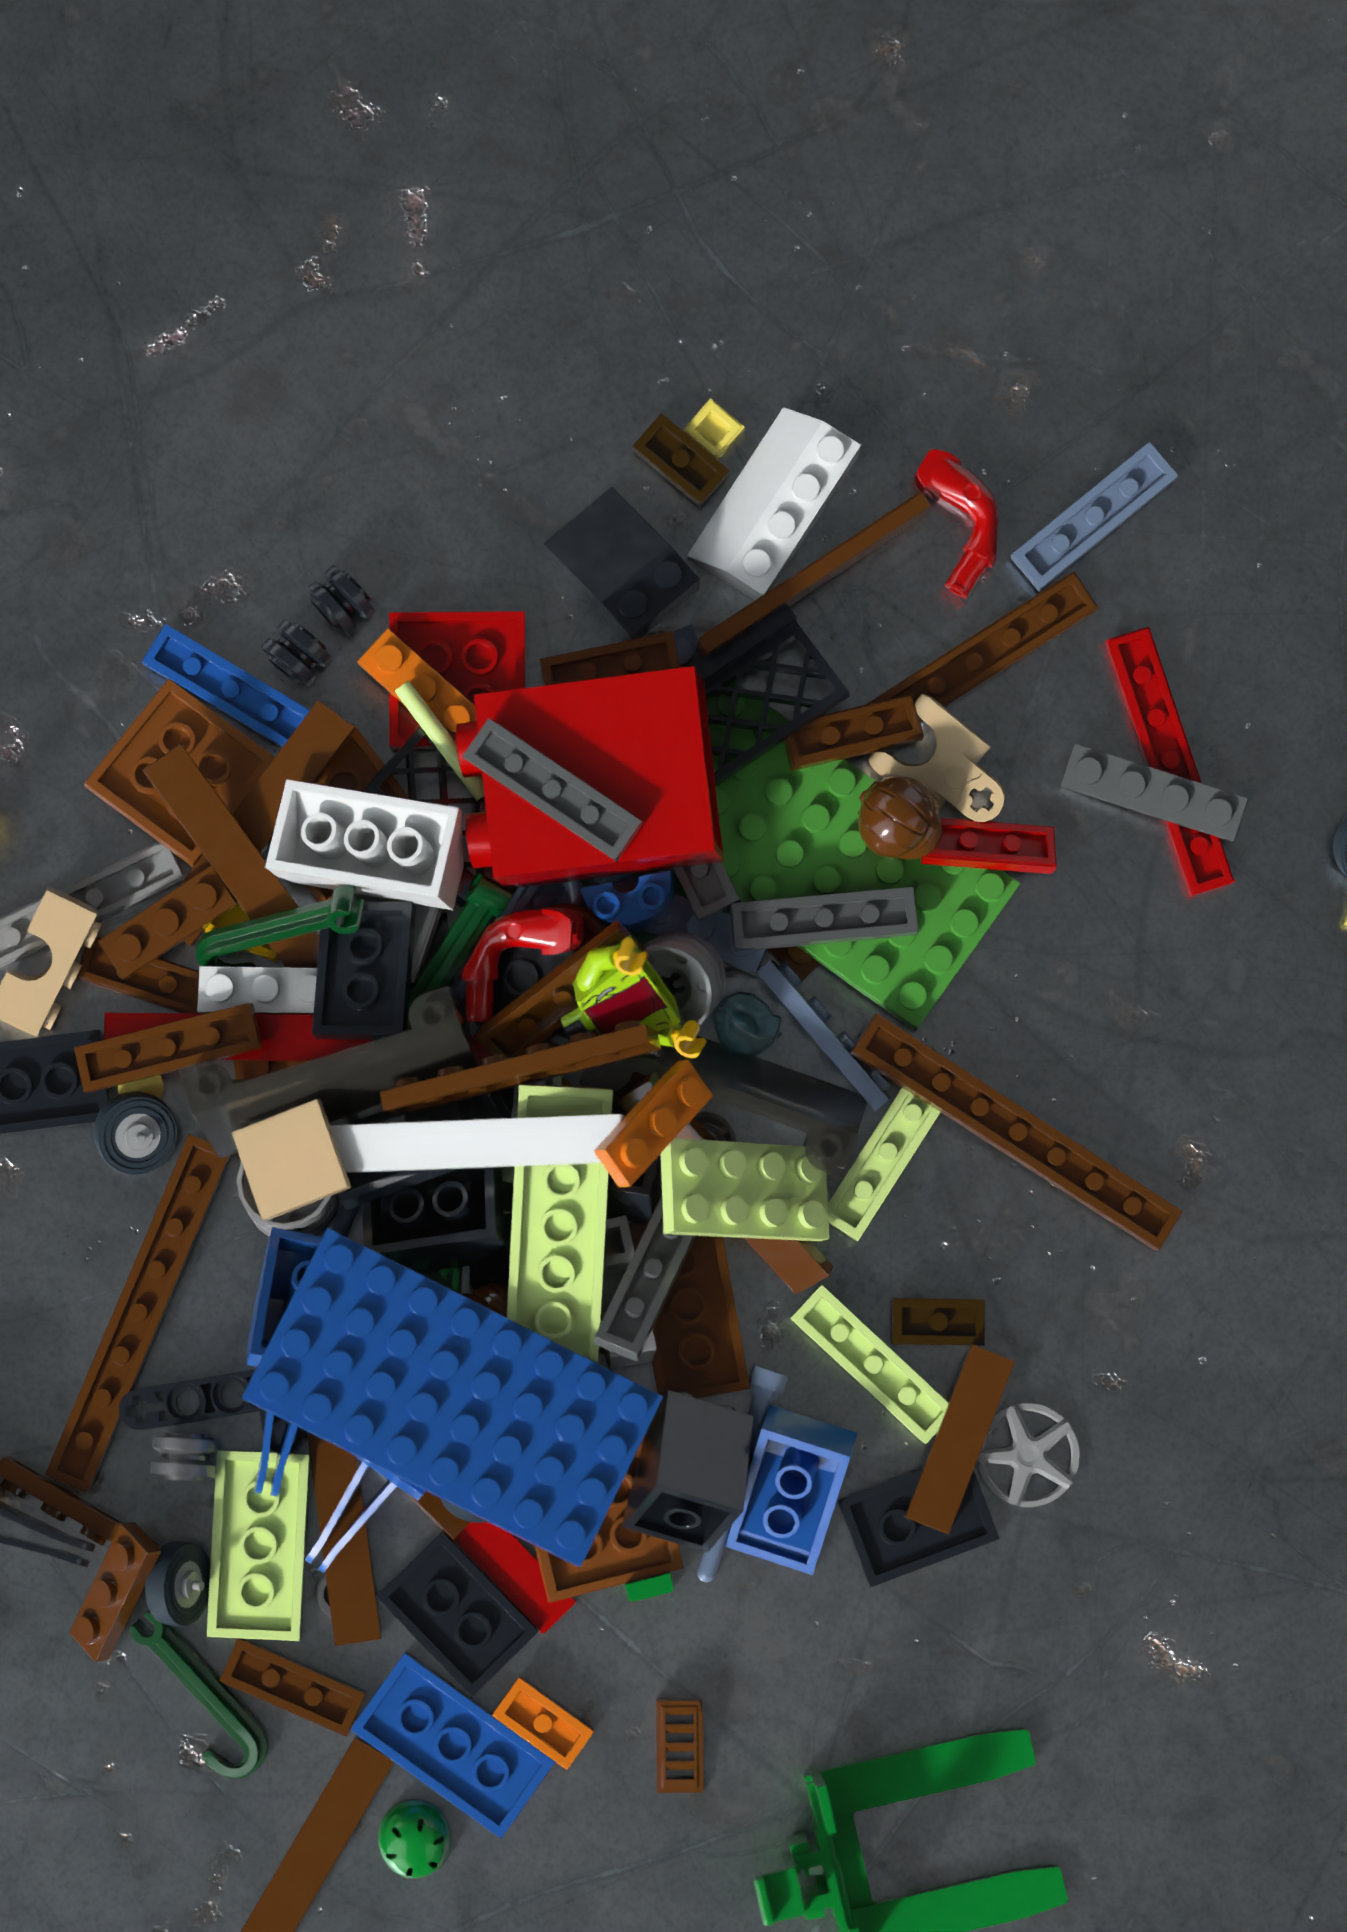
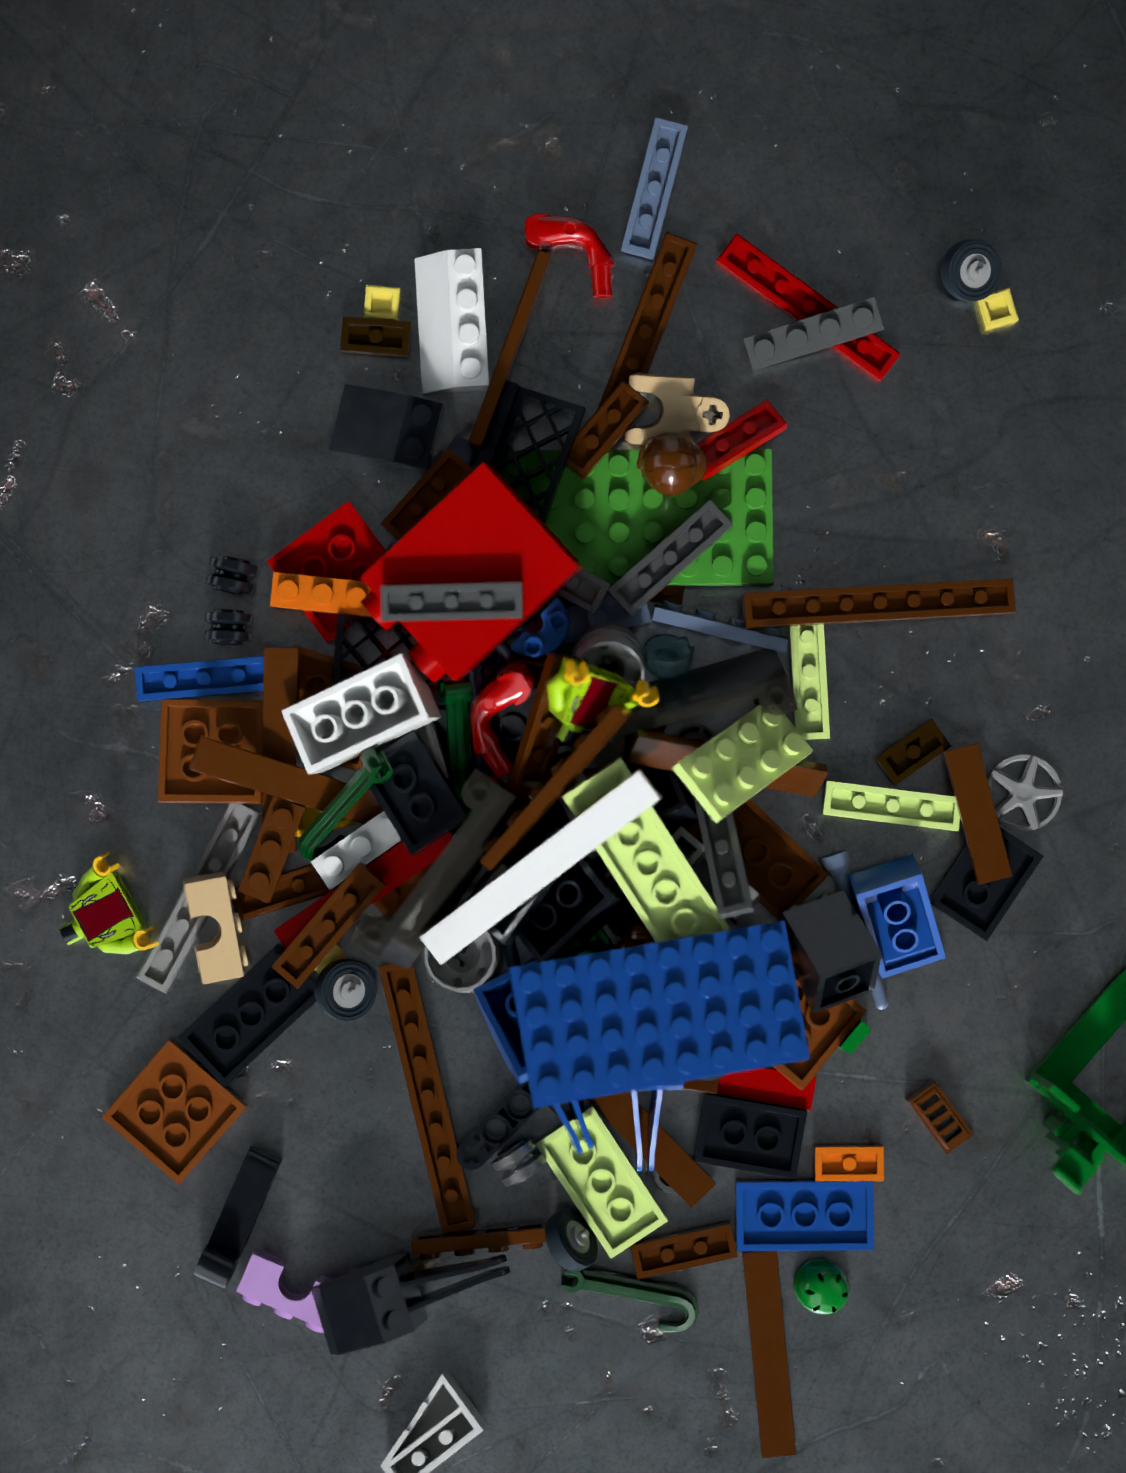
camera: 30 degrees left, 5 degrees up
reddish brown plate [69,1522,161,1662] -> none
tan tile [232,1099,352,1221] -> none
yellowish green bar [394,680,484,801] -> none
orange plate [594,1060,713,1187] -> none

